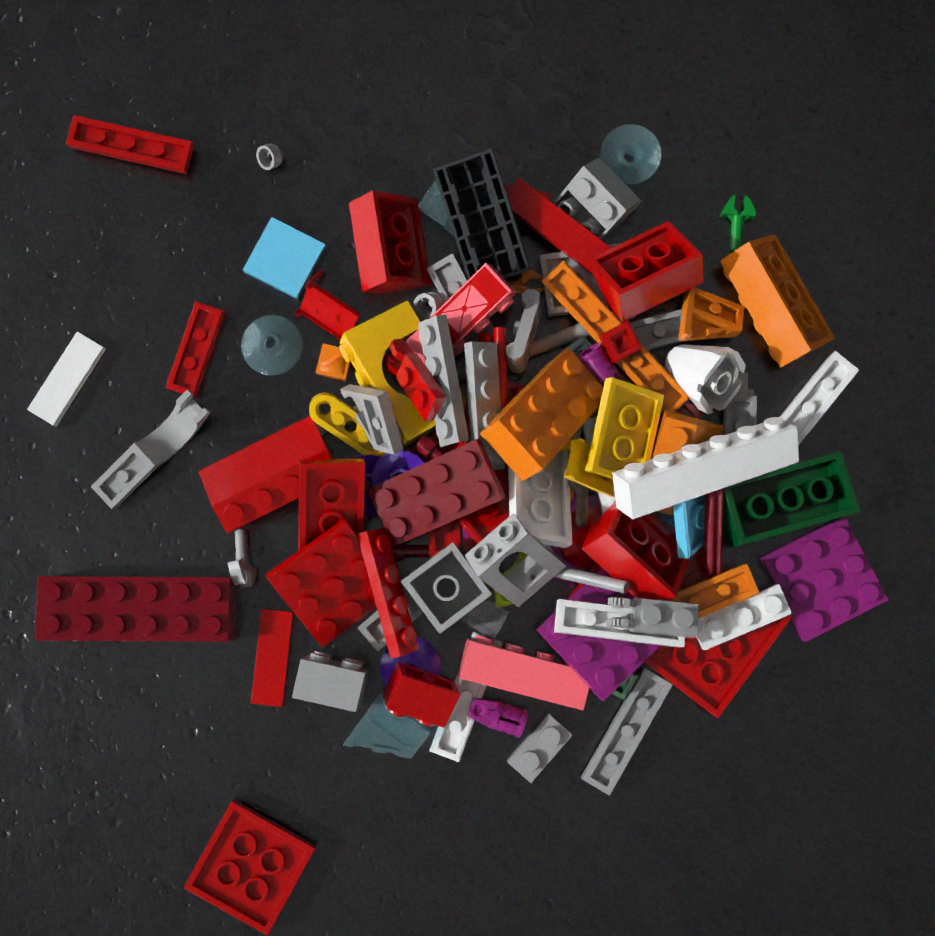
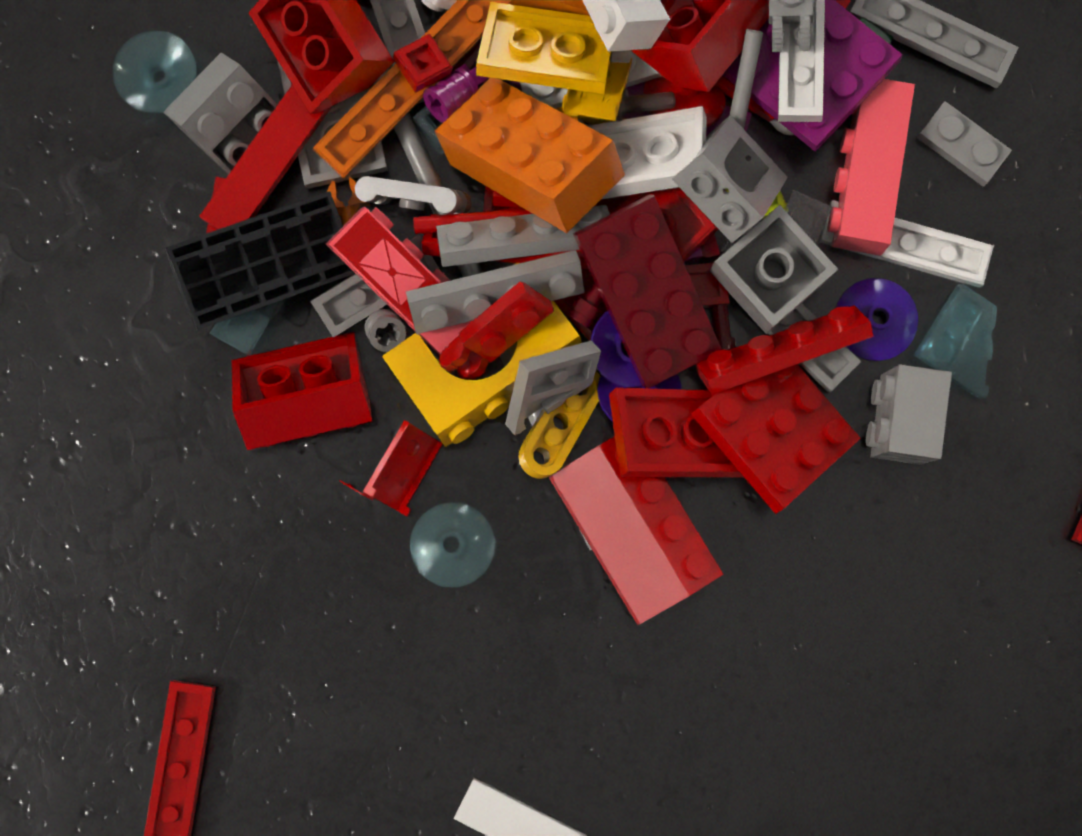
camera: 90 degrees left, 0 degrees up
dark red brick [35,576,237,642] -> none
light grey piece [91,389,211,509] -> none
red tile [165,301,226,398] -> none
light grey bar [228,529,257,589] -> none
medium azure tile [243,217,326,300] -> none
red tile [251,609,294,707] -> none
light grey hinge [256,144,283,170] -> none
orange tile [315,343,351,381] -> none
red brick [382,662,460,728] -> none
magenta hinge [468,697,528,738] -> none

